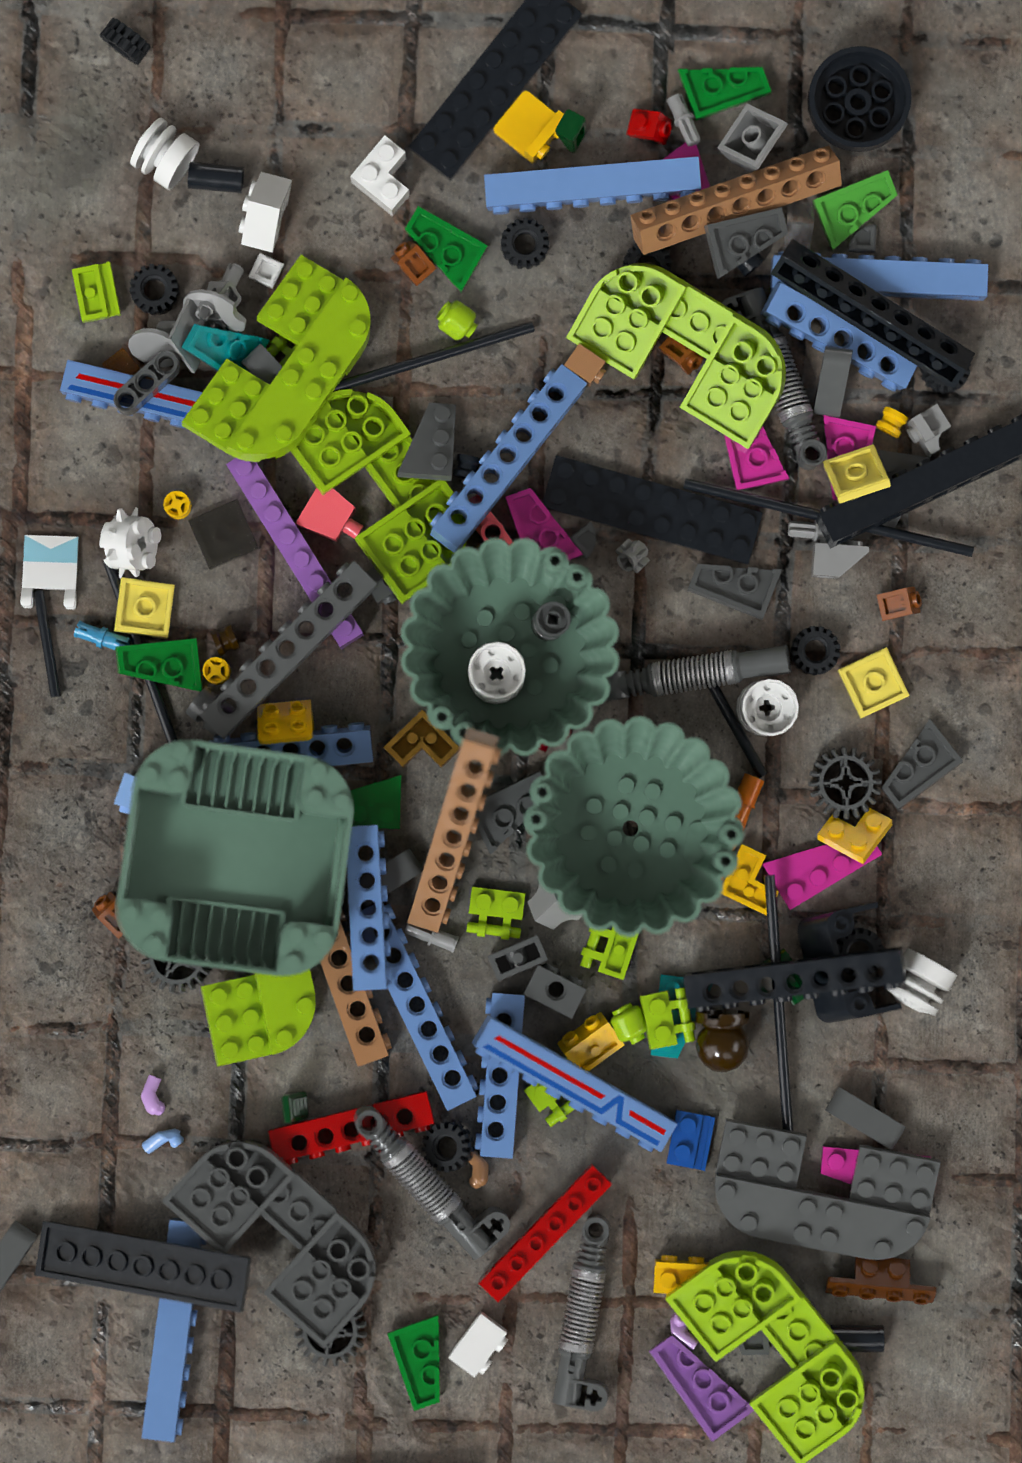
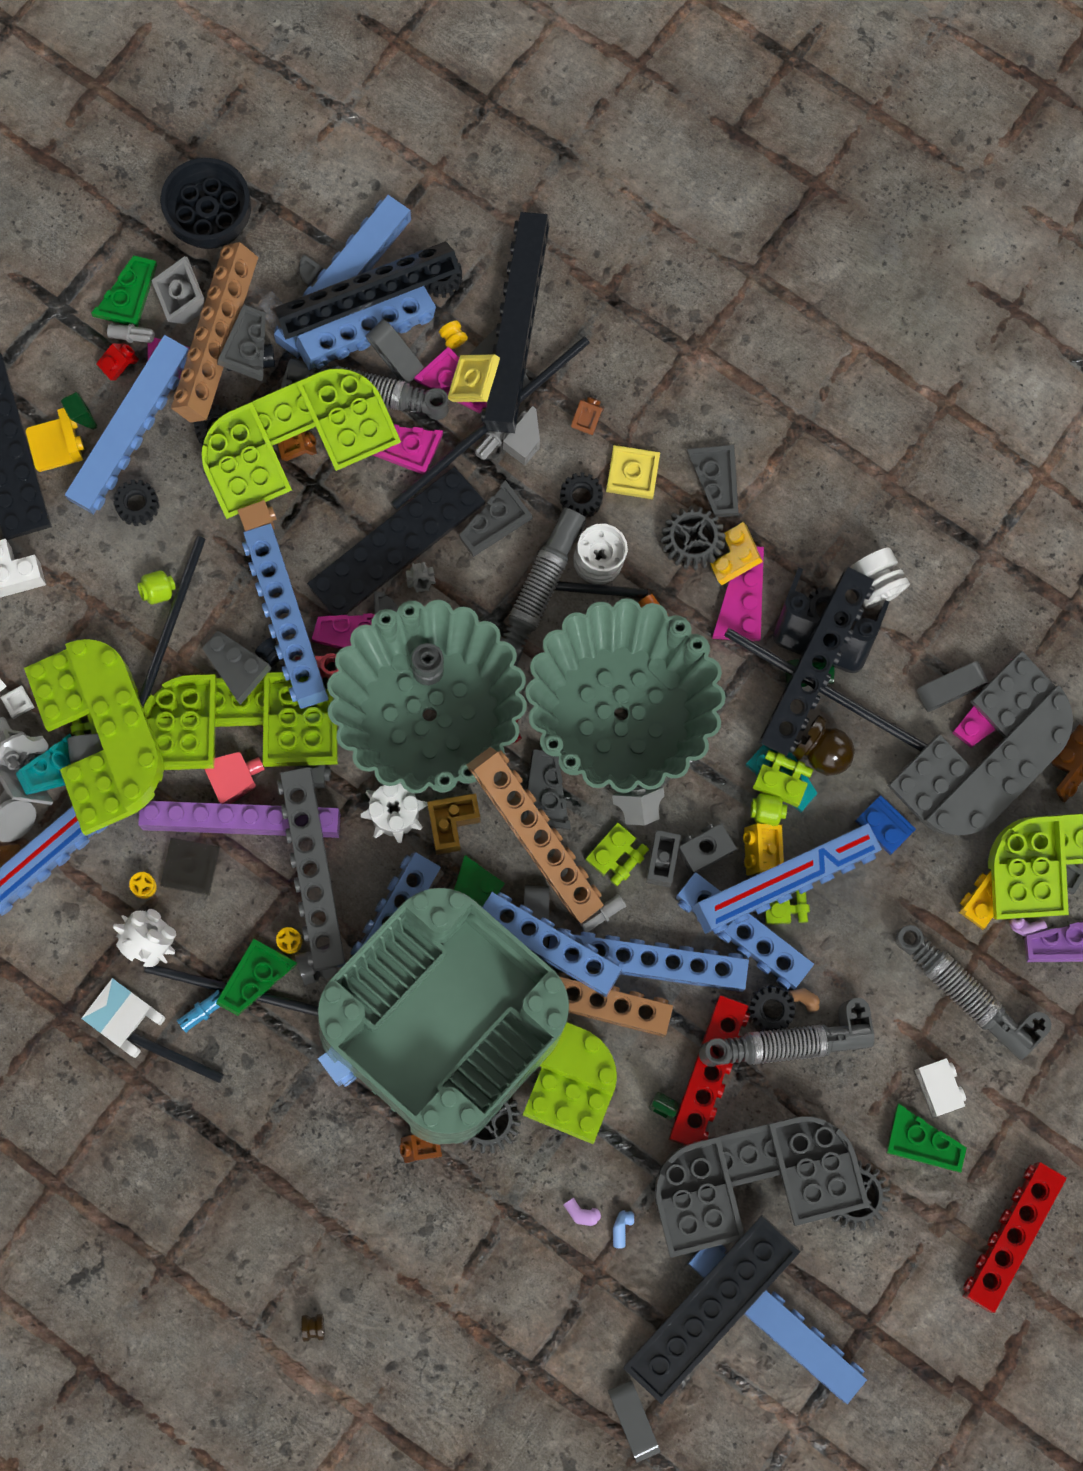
camera: 55 degrees left, 10 degrees down
dark grey beam [113,351,180,416] -> none
light yellow tile [114,577,175,639] -> none
dark brown wheel [210,623,240,656] -> none
yellow bracket [257,699,314,745] -> none
dark orange bracket [390,241,436,286] -> none
green wing [405,206,488,293] -> none
white wheel [468,642,525,704] -> none
red brick [478,1163,612,1302] -> none
lime plate [580,926,639,980] -> none
yellow plate [721,844,779,916] -> none
bright green wing [812,170,897,250] -> none
light grey brick [907,404,951,457] -> none
none -> white brick [361,784,428,843]

